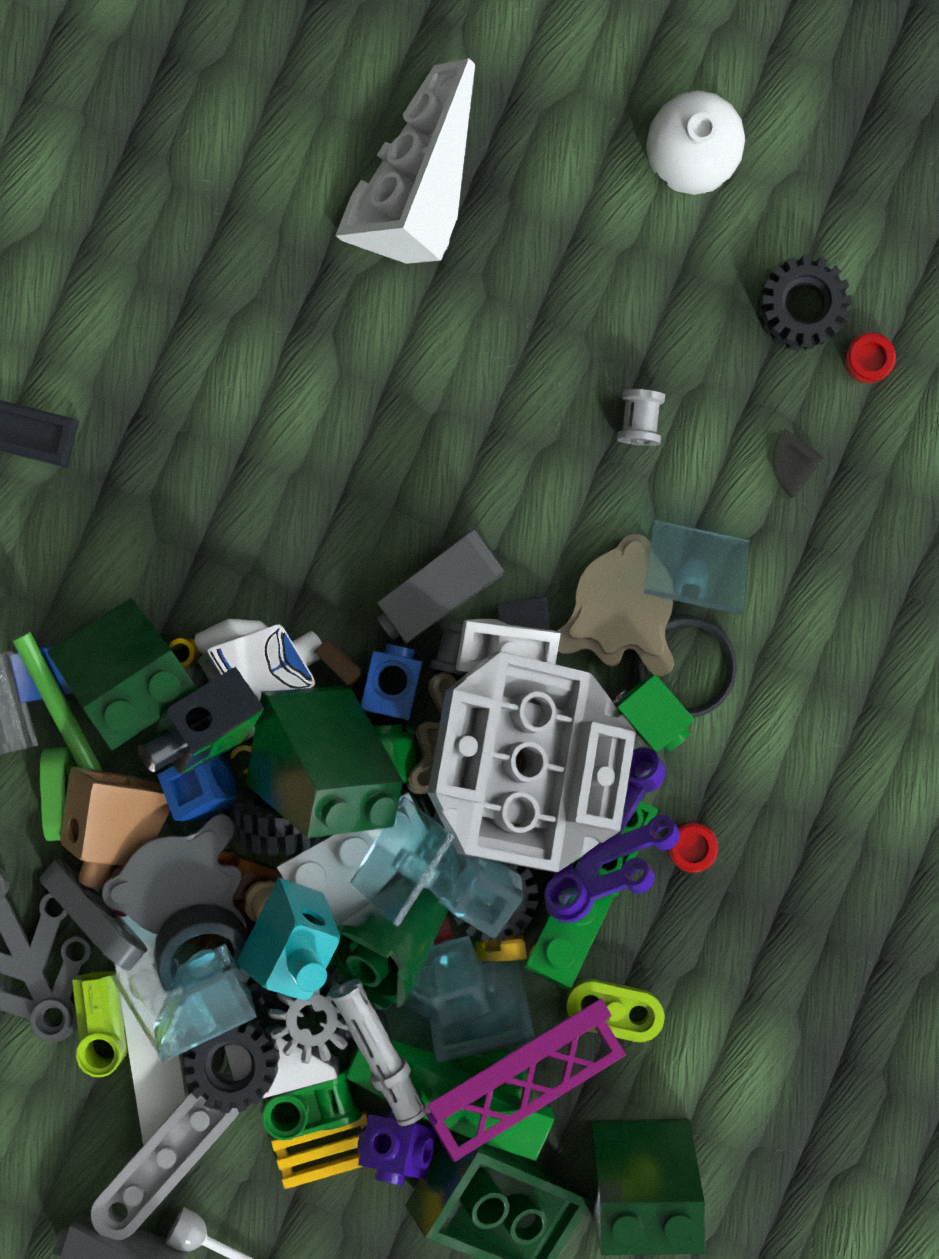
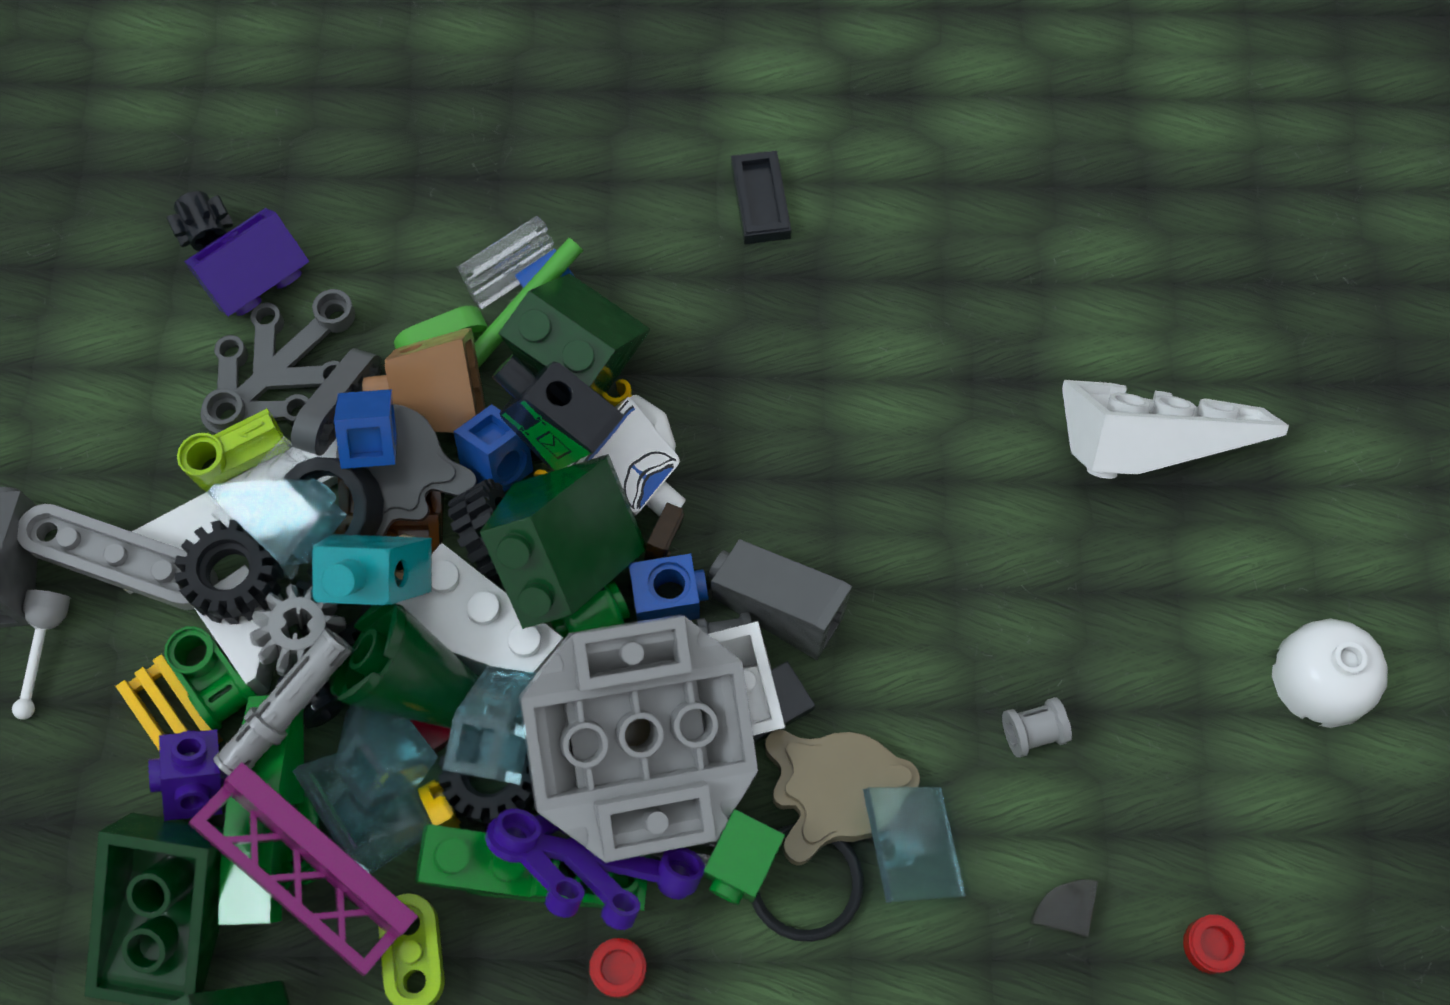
camera: 65 degrees right, 20 degrees down
clear light blue piece [349,796,455,926] -> none
black tyre [757,255,852,350] -> none
none -> blue brick [334,389,397,469]

